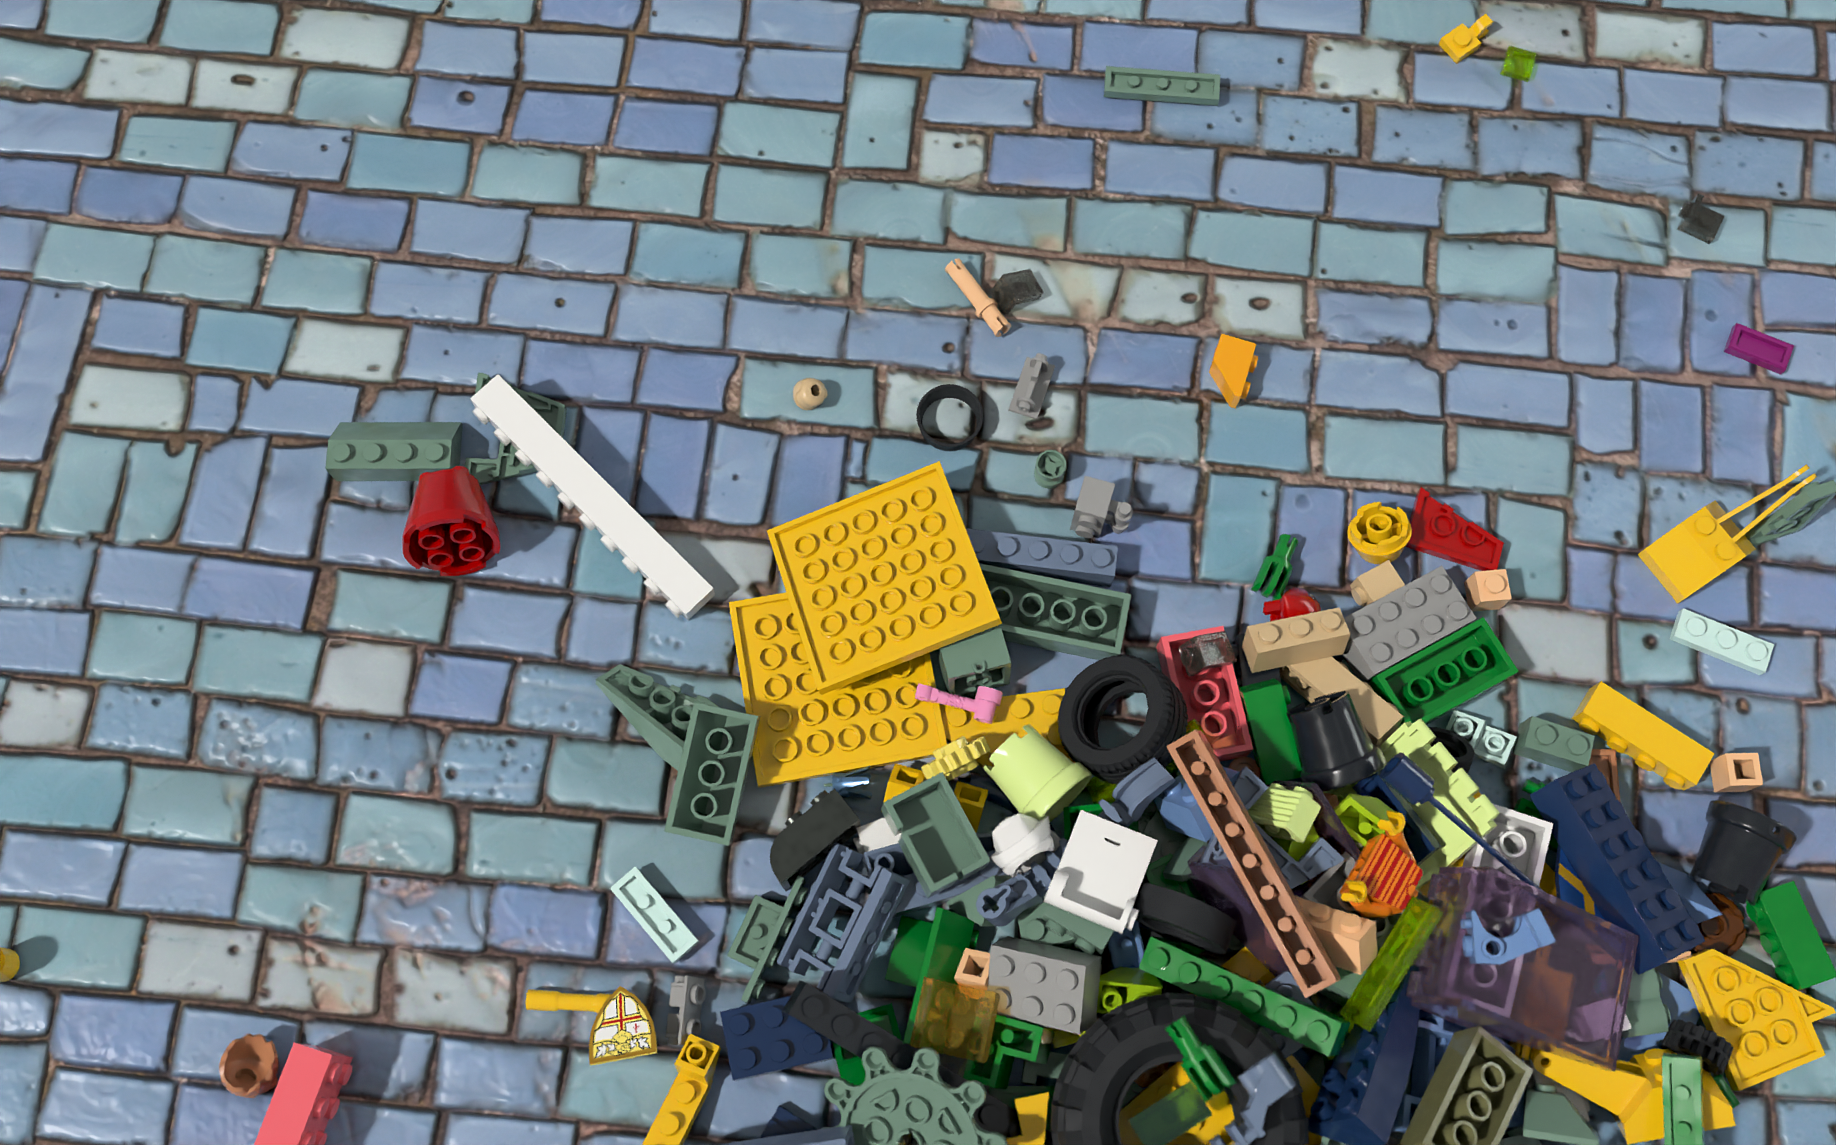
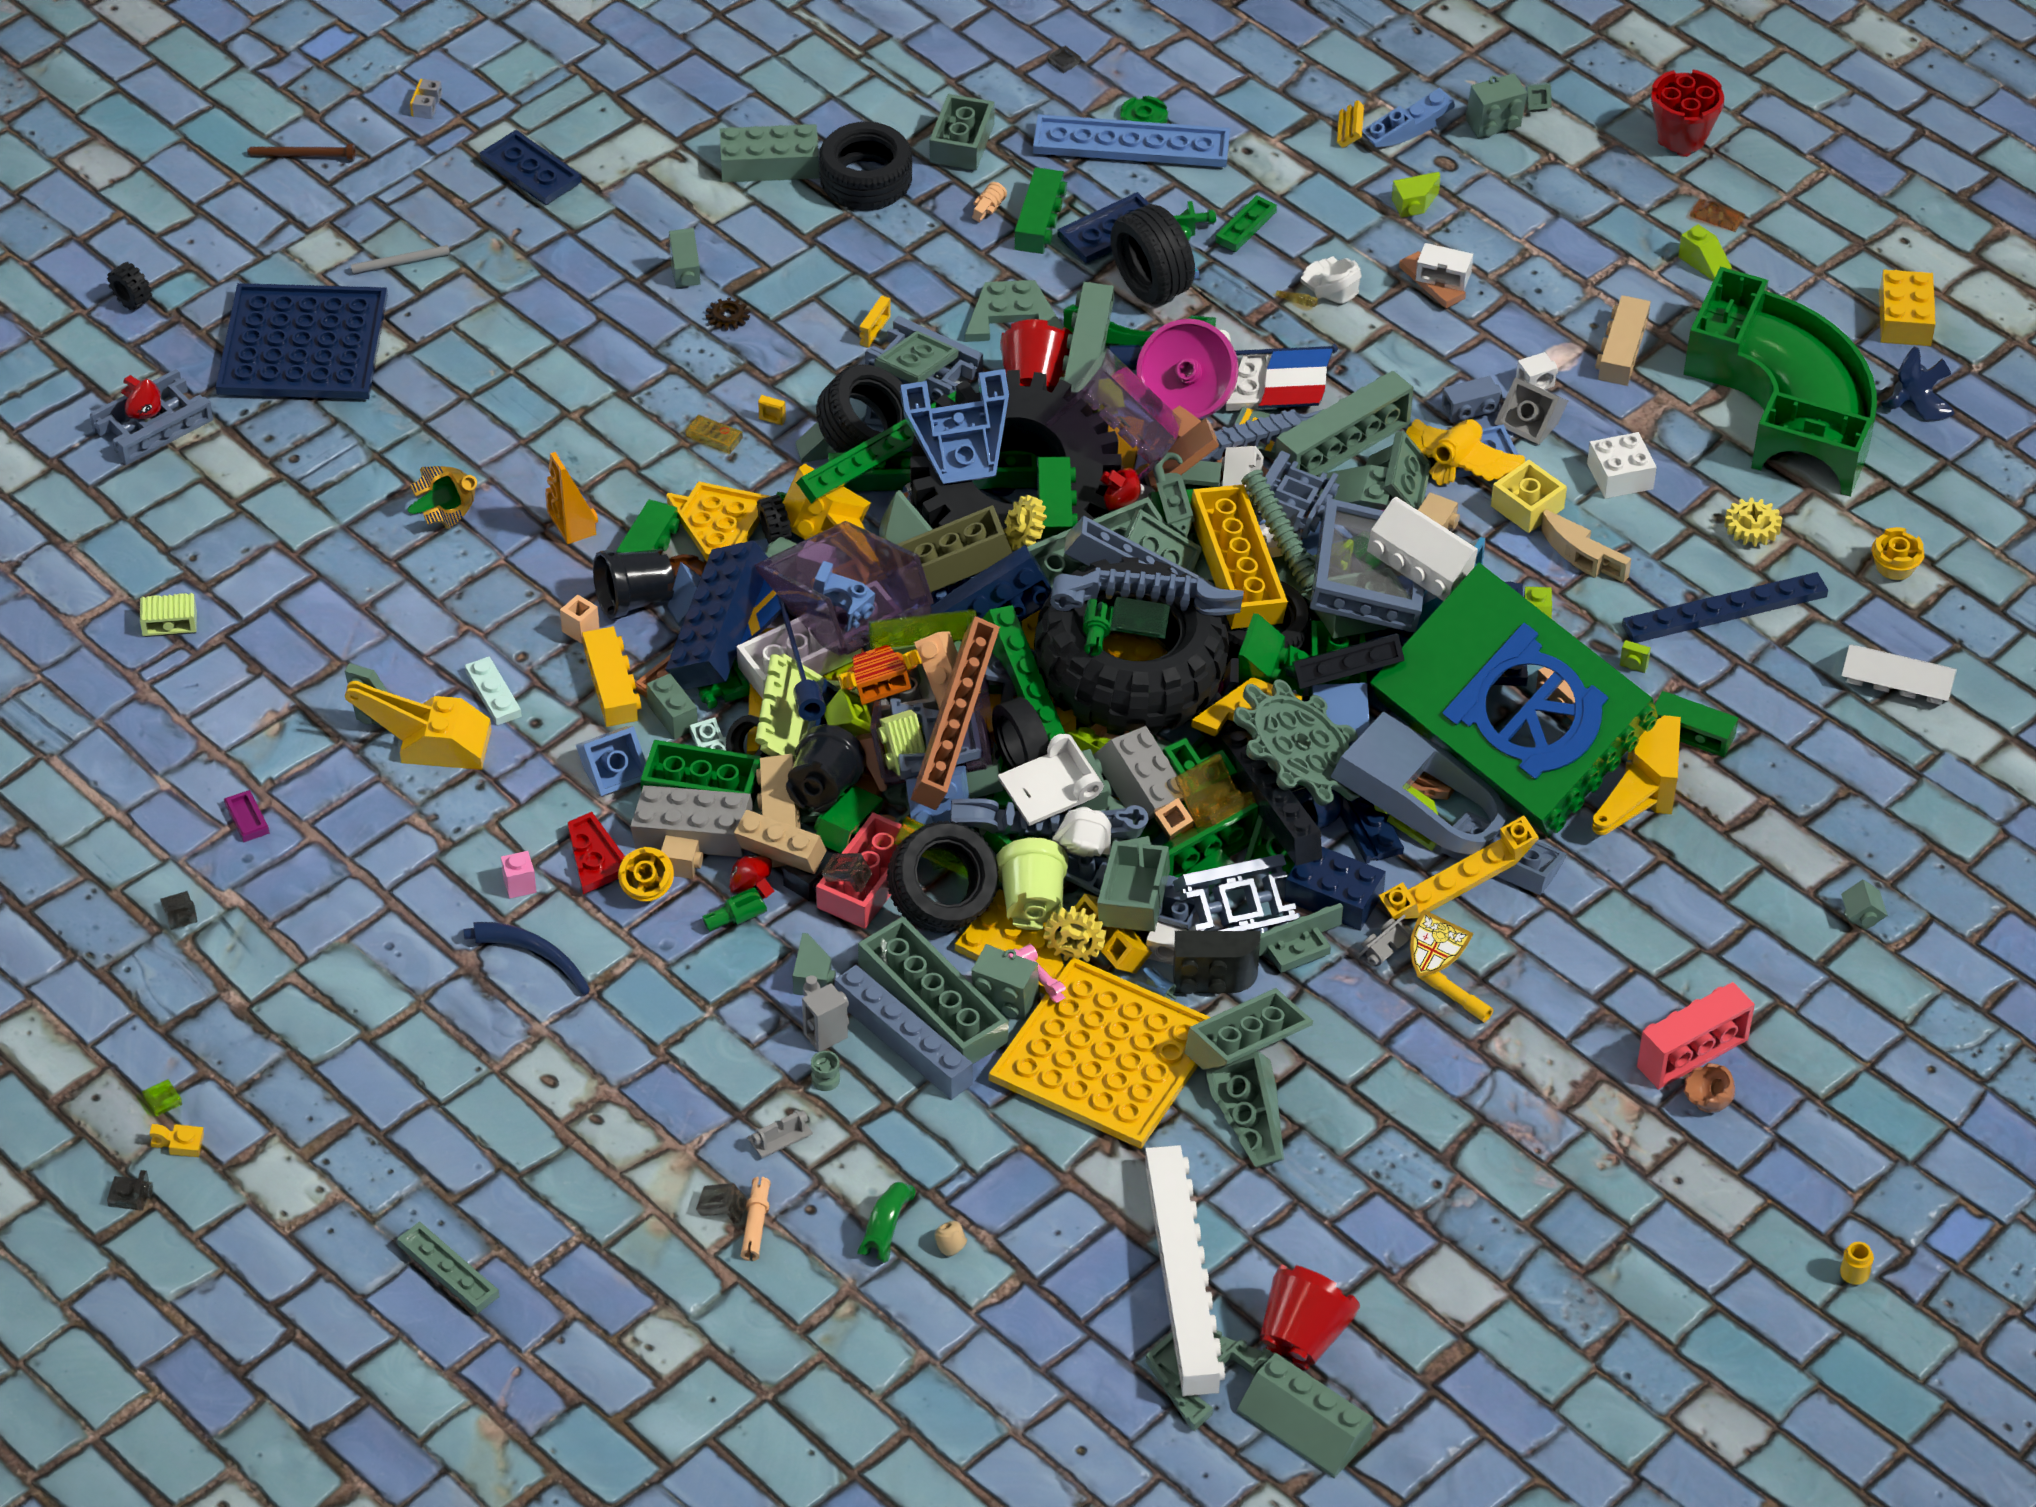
camera: 140 degrees left, 25 degrees down
light aqua plate [610,867,699,964] -> none
yellow plate [767,461,1002,695] -> none
black tyre [916,384,983,451] -> none
light orange slope [1209,333,1259,409] -> none
light nougat brick [1464,569,1512,612] -> none
none -> dark blue animal [463,922,590,995]
none -> bright pink brick [501,851,537,899]
none -> medium blue slope [576,726,646,796]
none -> sand green slope [793,933,836,995]
none -> green piece [857,1182,916,1263]

